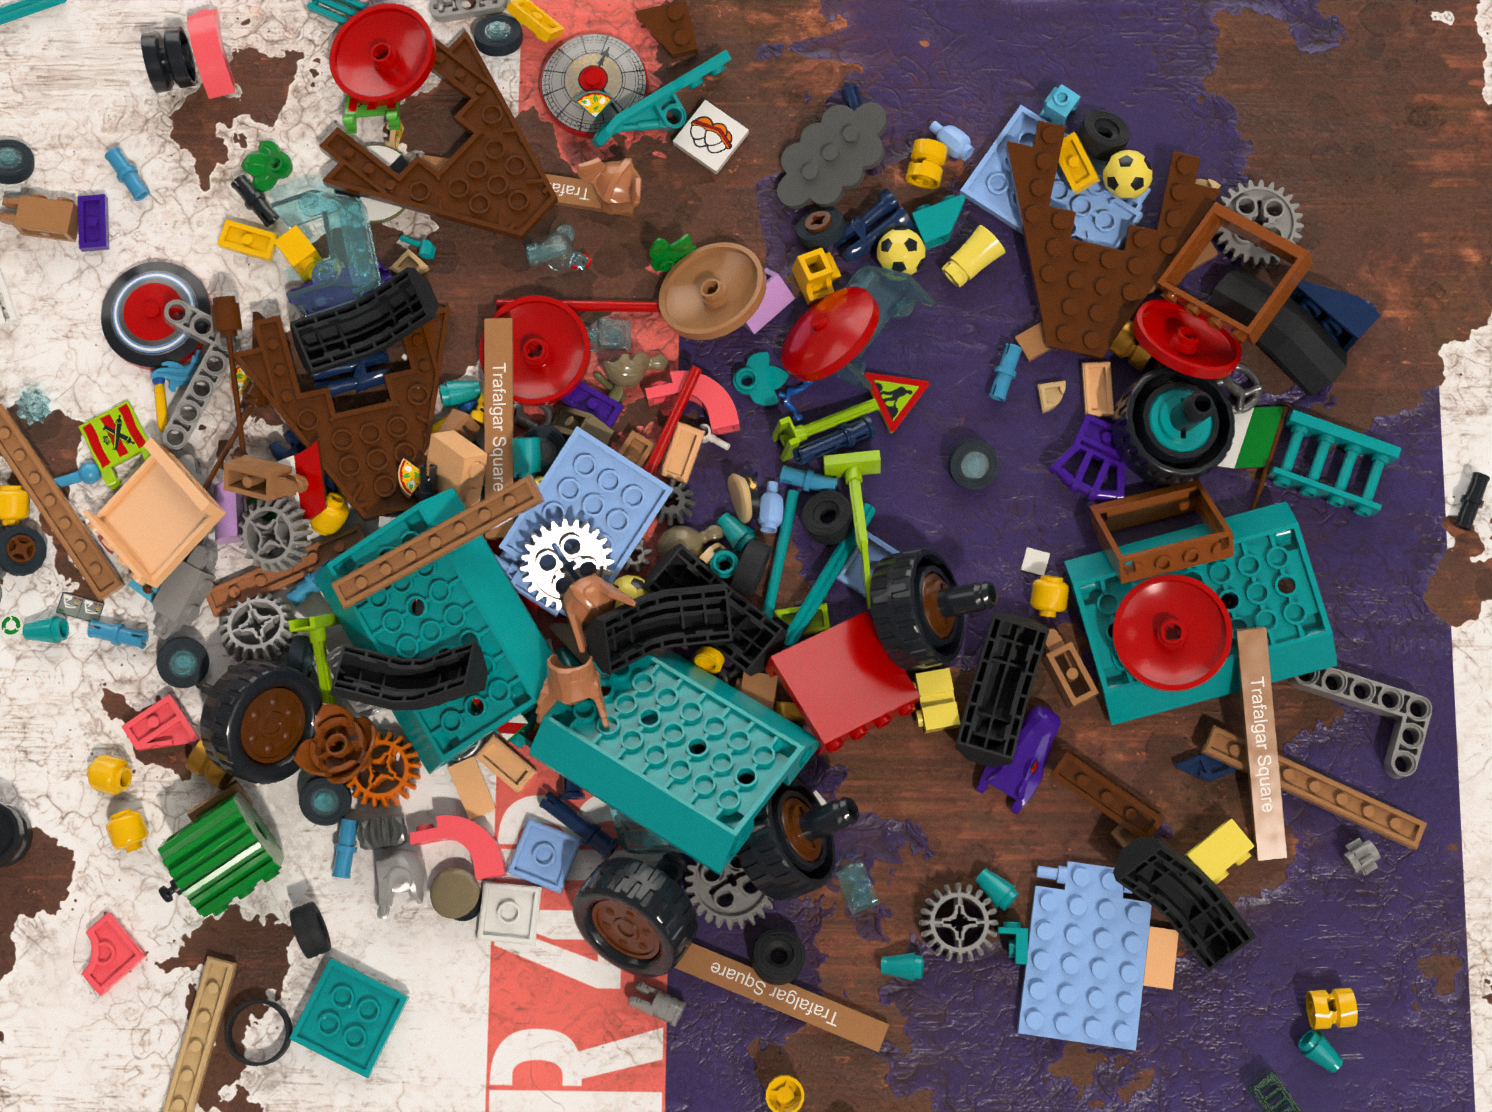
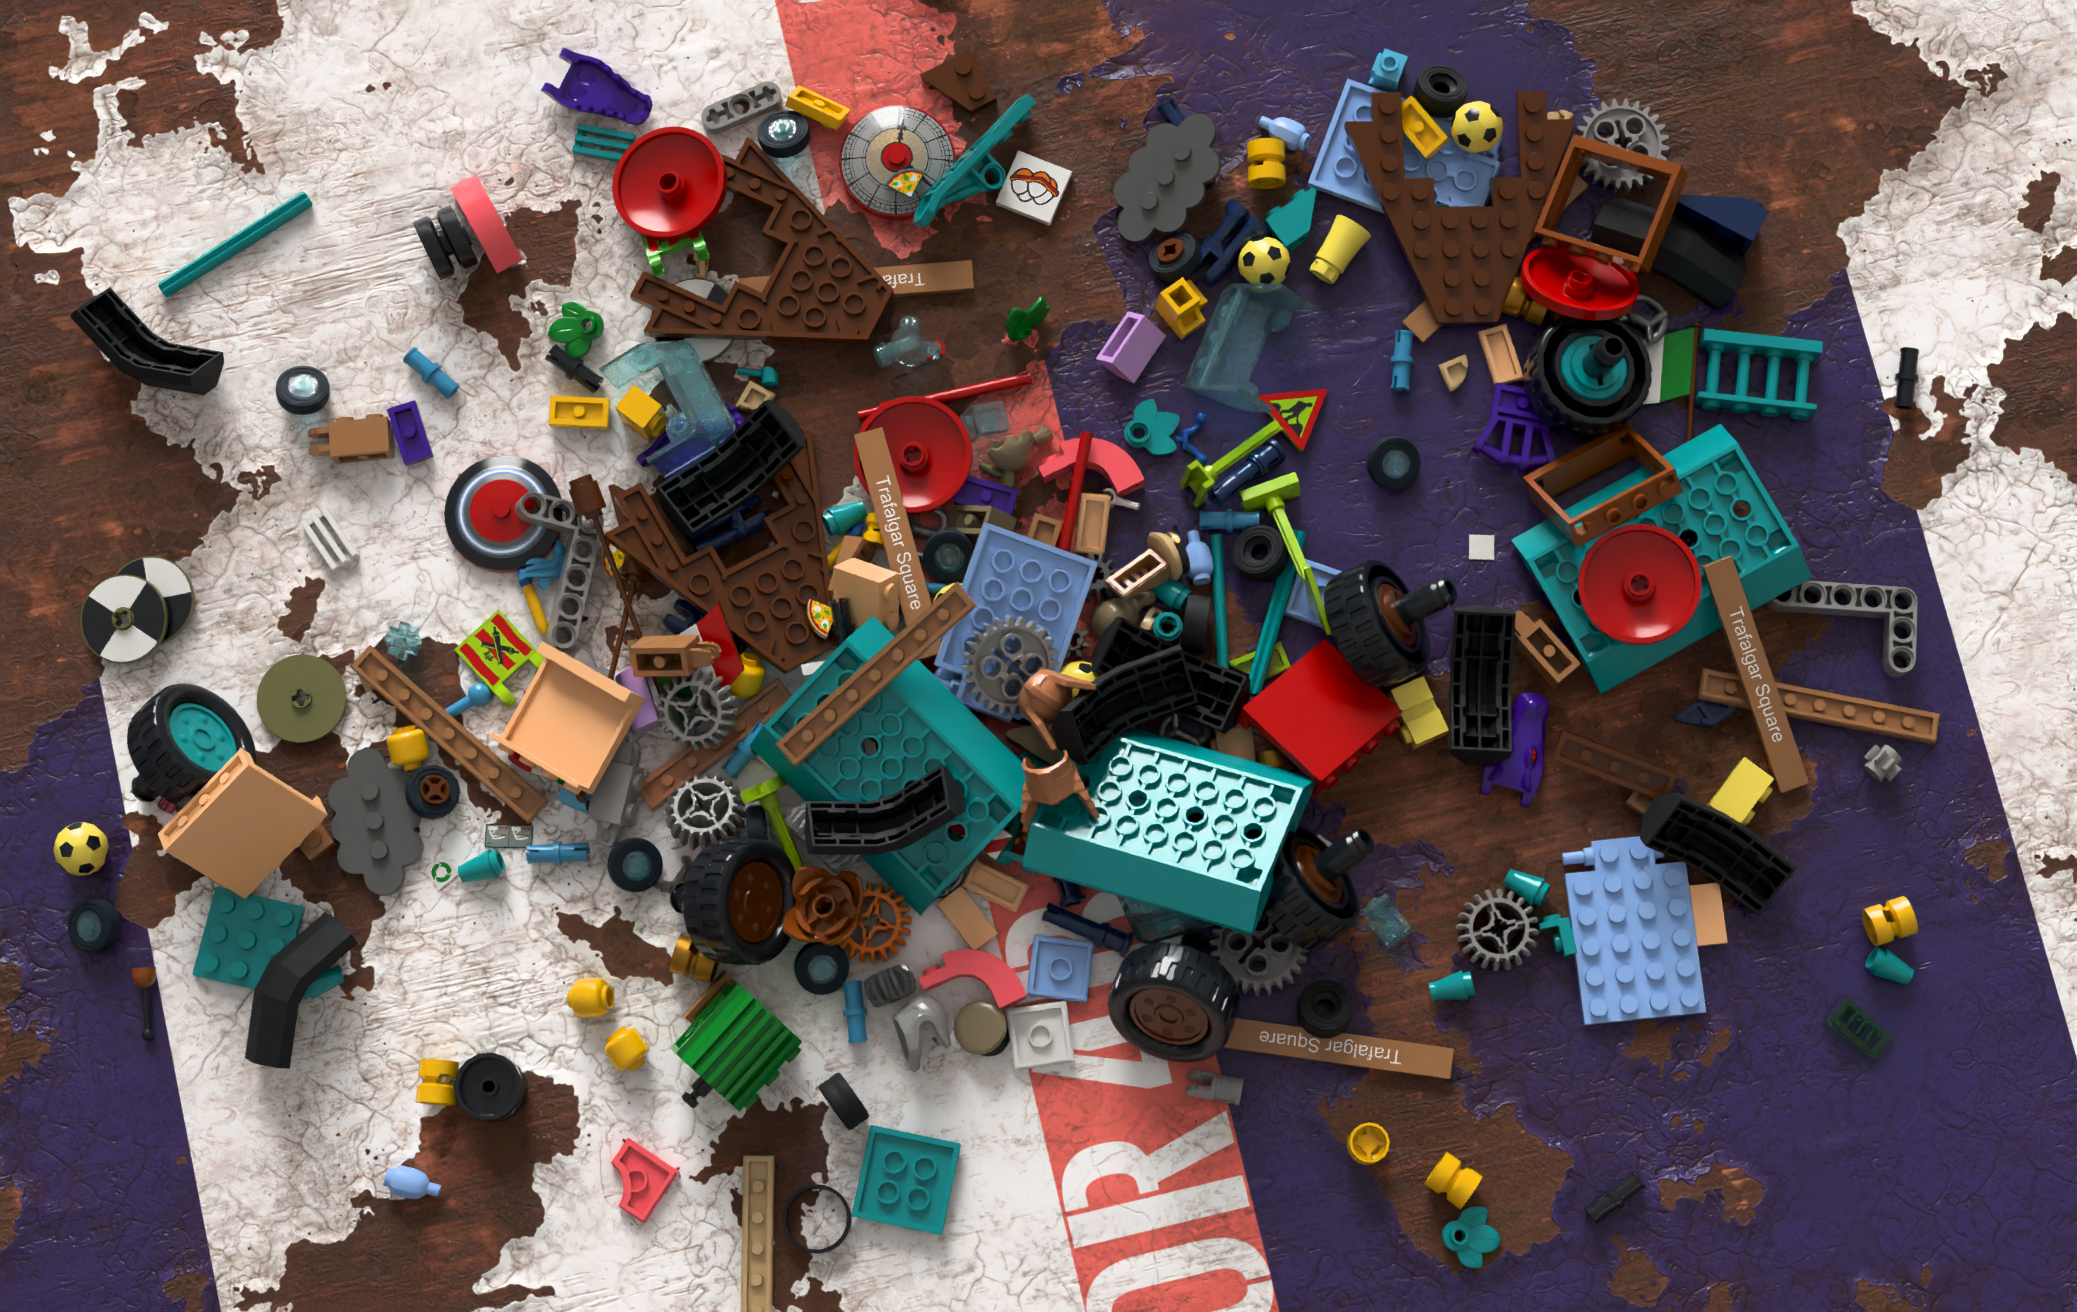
camera: 15 degrees left, 0 degrees up
coral wing [121,694,201,751] -> none
teal brick [512,437,542,478] -> none
nougat helmet [576,158,643,215] -> none
medium nougat dish [659,242,767,340] -> none
yellow tile [694,647,725,674] -> none
red dish [781,287,880,381] -> none
yellow head [1030,575,1069,617] -> none
none -> medium nougat slope [1105,548,1171,600]

